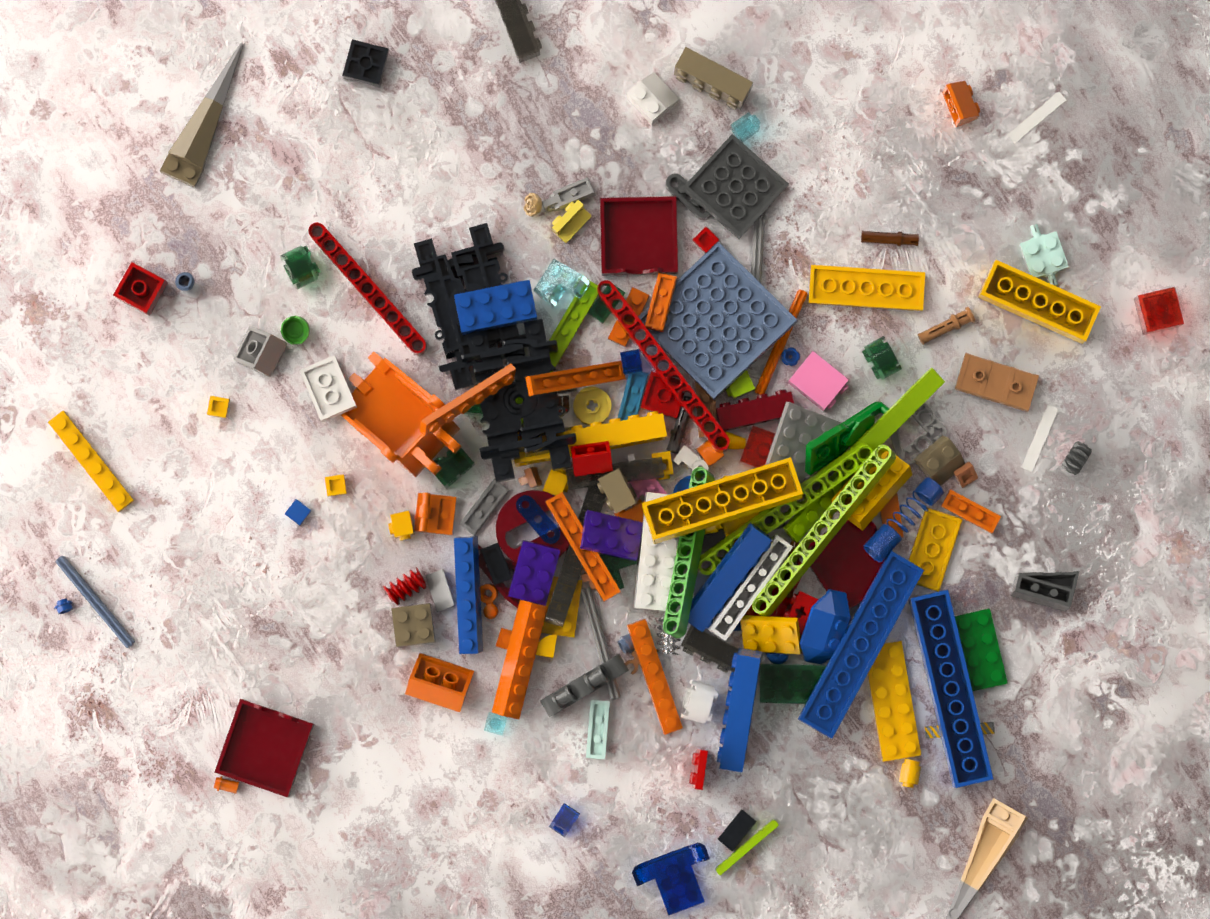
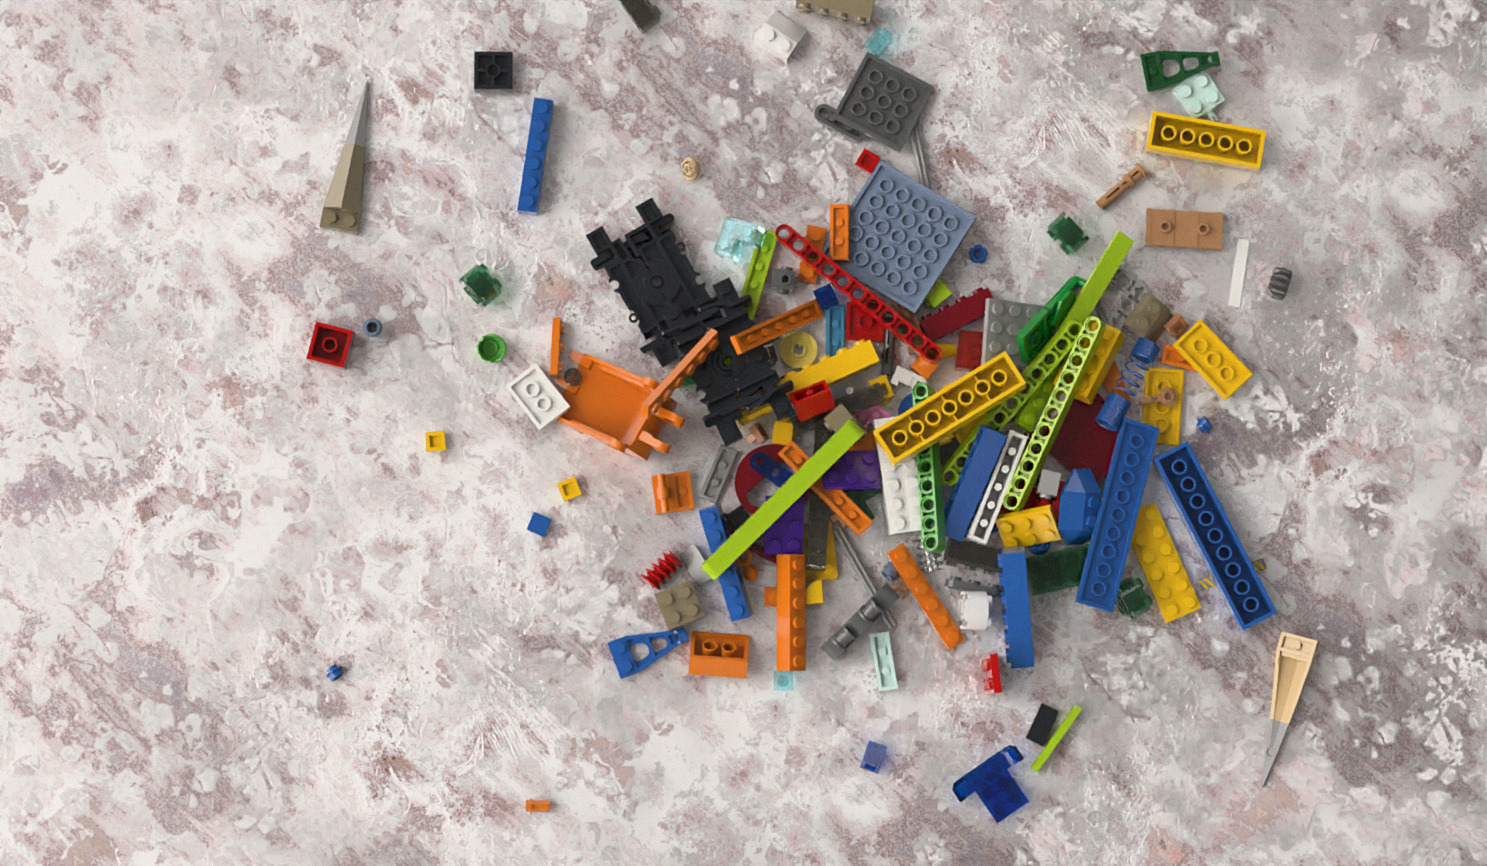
camera: 15 degrees left, 0 degrees up
yellow plate [48,411,134,512] -> none
sand blue axle [55,555,135,648] -> none
dark red piece [214,699,314,798] -> none
light grey slope [233,326,287,377] -> none
red beam [308,222,427,356] -> none
yellow brick [388,511,415,541] -> none
clear green brick [432,448,475,489] -> none
blue brick [454,280,538,335] -> none
white sticker [457,418,486,454] -> none
light grey hinge [542,177,596,213] -> none
light yellow bracket [552,200,591,243] -> none
clear green plate [588,285,626,324] -> none
dark red piece [600,196,678,276] -> none
orange axle [755,289,807,395] -> none
bright pink brick [788,351,849,411] -> none
yellow plate [808,265,925,311] -> none
reddish brown pin [861,230,919,247] -> none
yellow brick [899,759,921,788] -> none
green plate [955,608,1008,691] -> none
dark grey wedge [1011,571,1080,612] -> none
clear red brick [1134,287,1184,335] -> none
none -> blue brick [517,97,554,216]
none -> orange plate [550,317,565,377]
none -> clear smoke bush [564,368,582,387]
none -> blue plate [608,627,689,679]
none -> lime beam [700,418,865,580]
none -> dark grey brick [770,266,799,295]
none -> dark grey plate [945,576,1002,598]
none -> light grey brick [1036,469,1062,500]
none -> clear green brick [1115,576,1153,621]
none -> medium nougat plate [1139,387,1177,406]
none -> dark green plate [1140,51,1221,92]
none -> yellow tile [1172,319,1253,401]
none -> blue plate [1196,416,1213,434]

